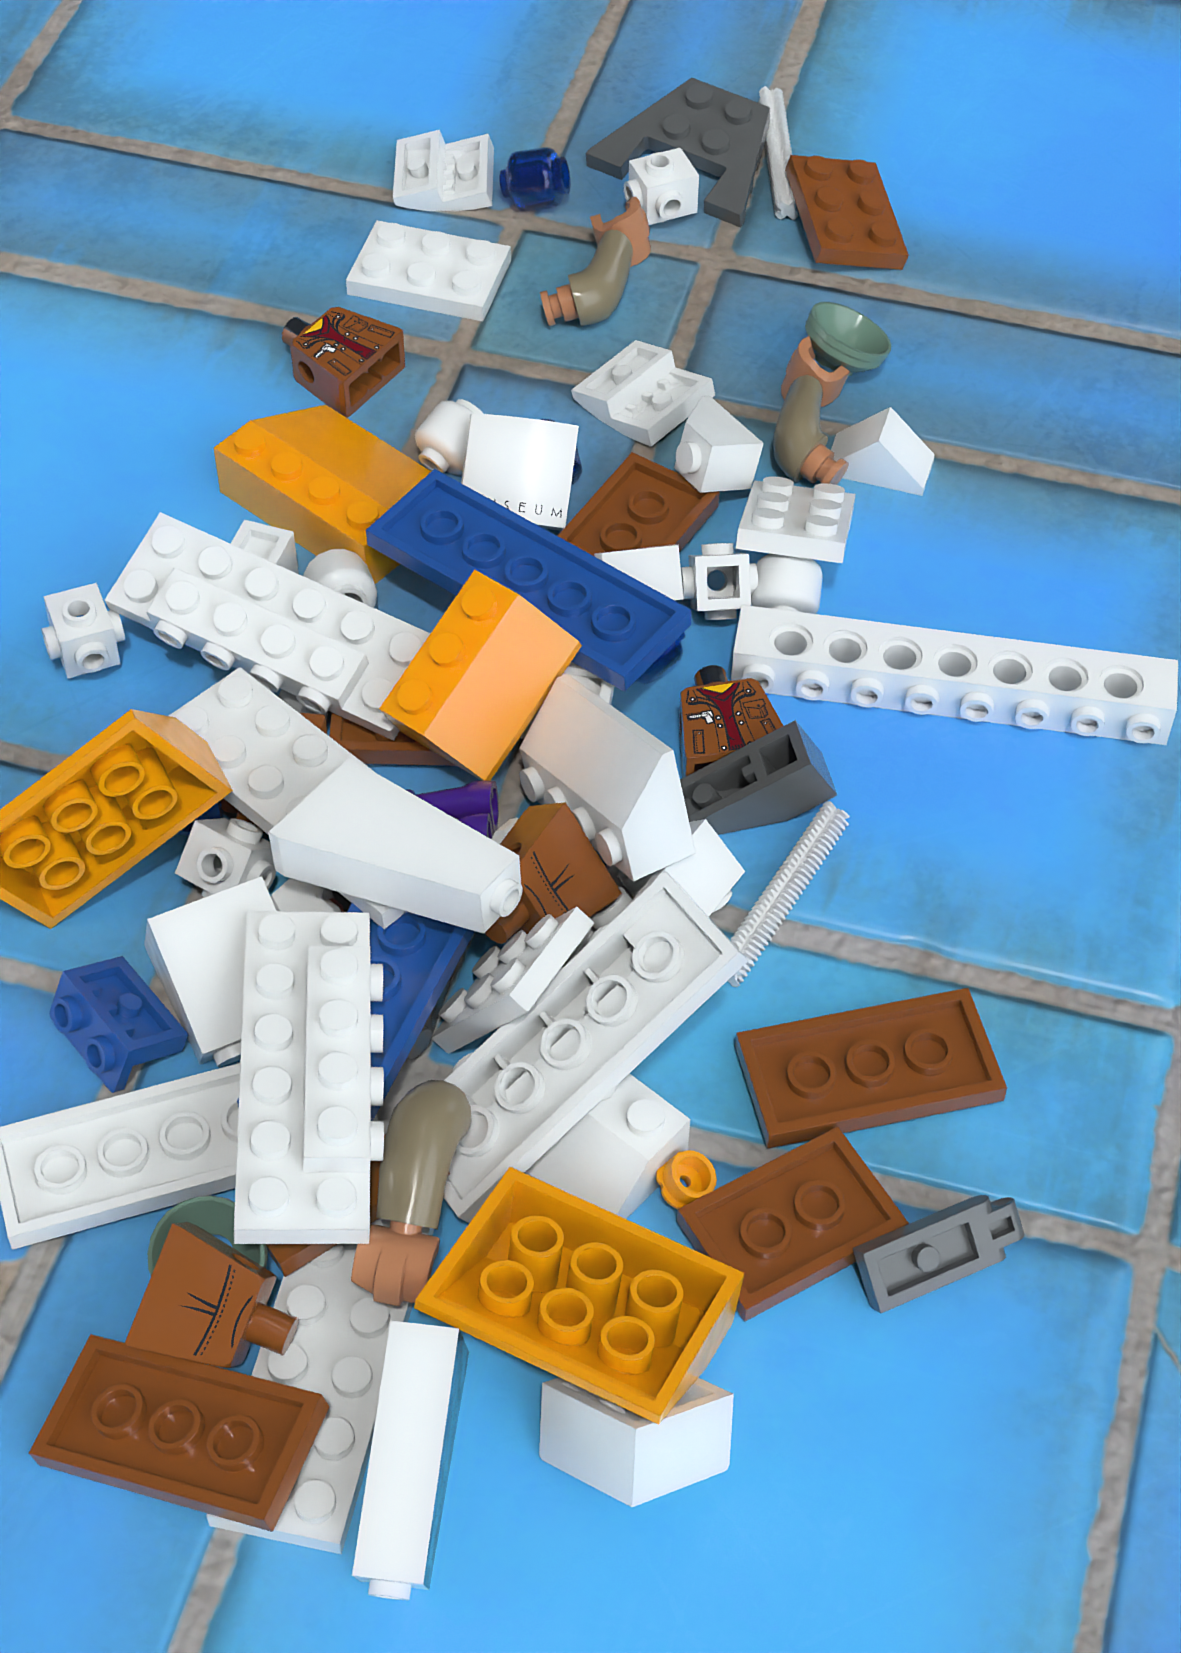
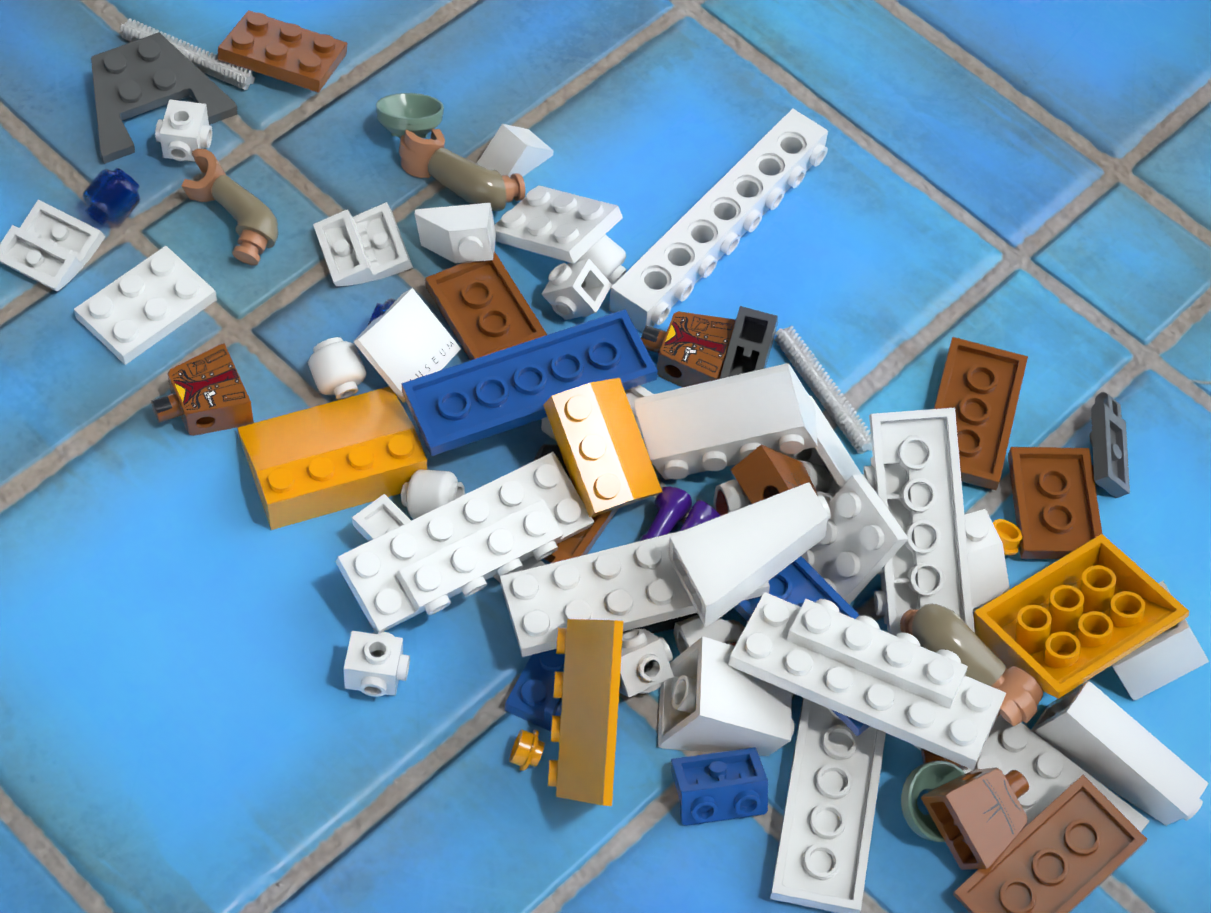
camera: 65 degrees left, 5 degrees up
white slope [594,544,684,600] -> none

